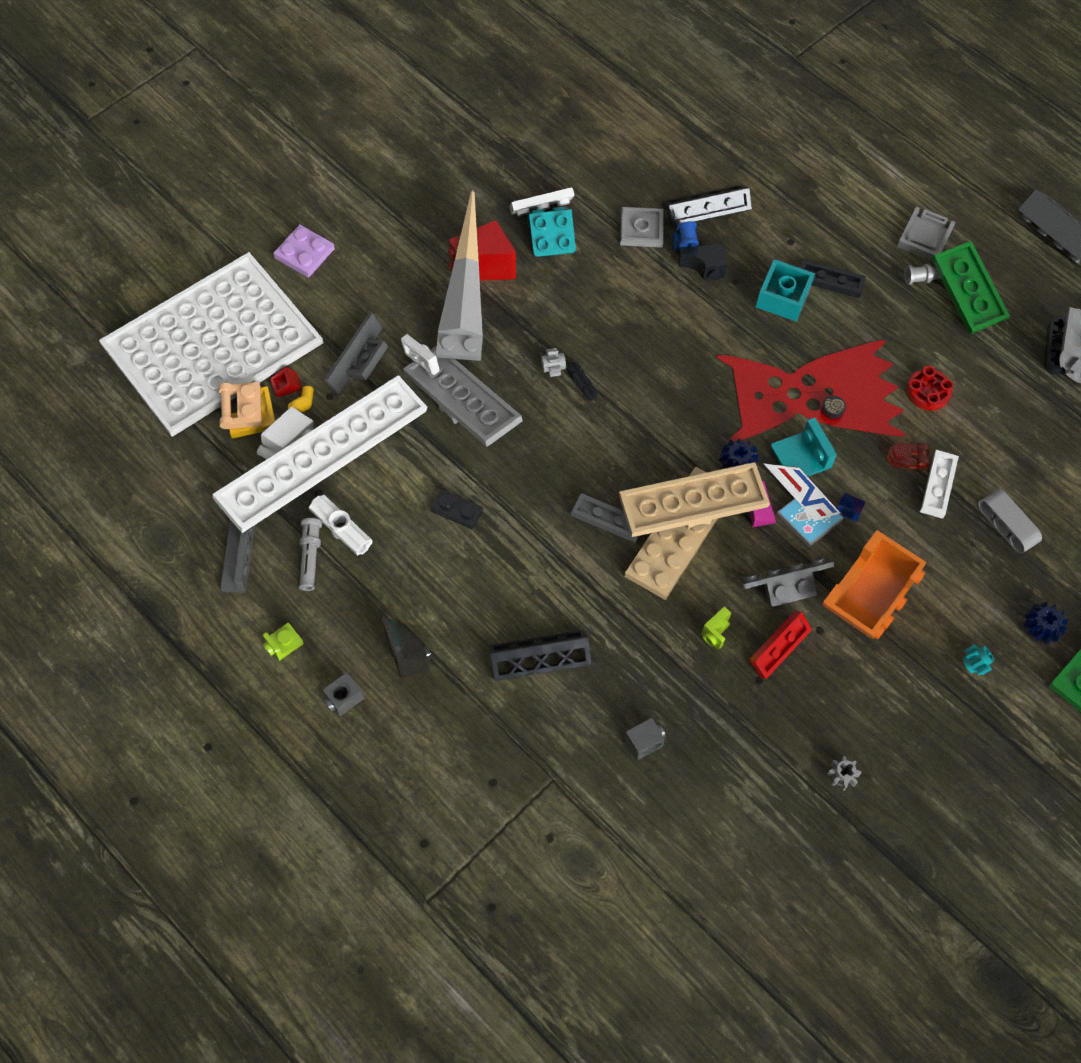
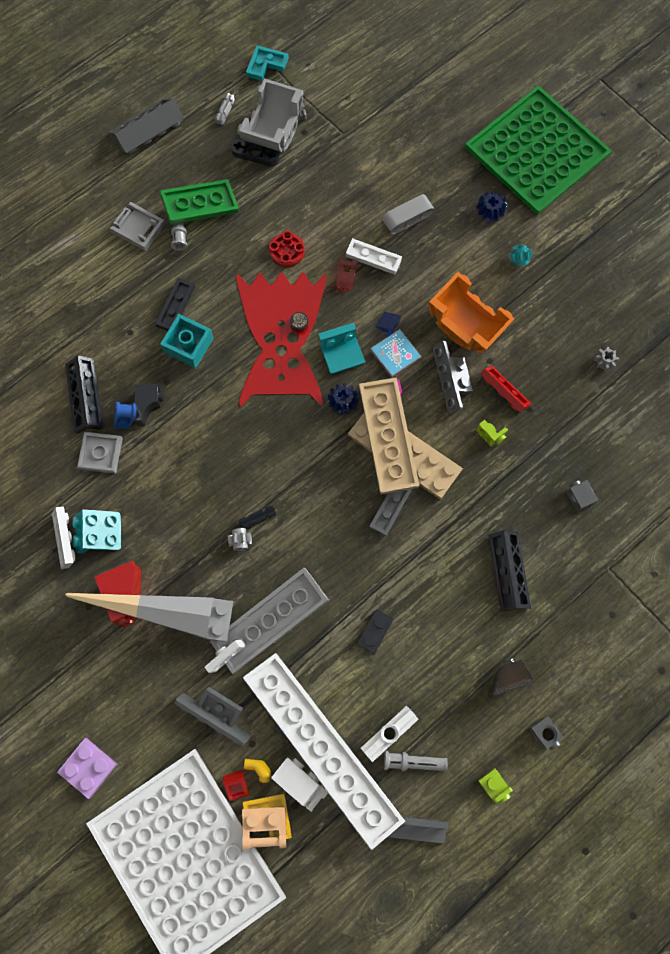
camera: 85 degrees left, 10 degrees up
white sticker [764,464,840,521] -> none

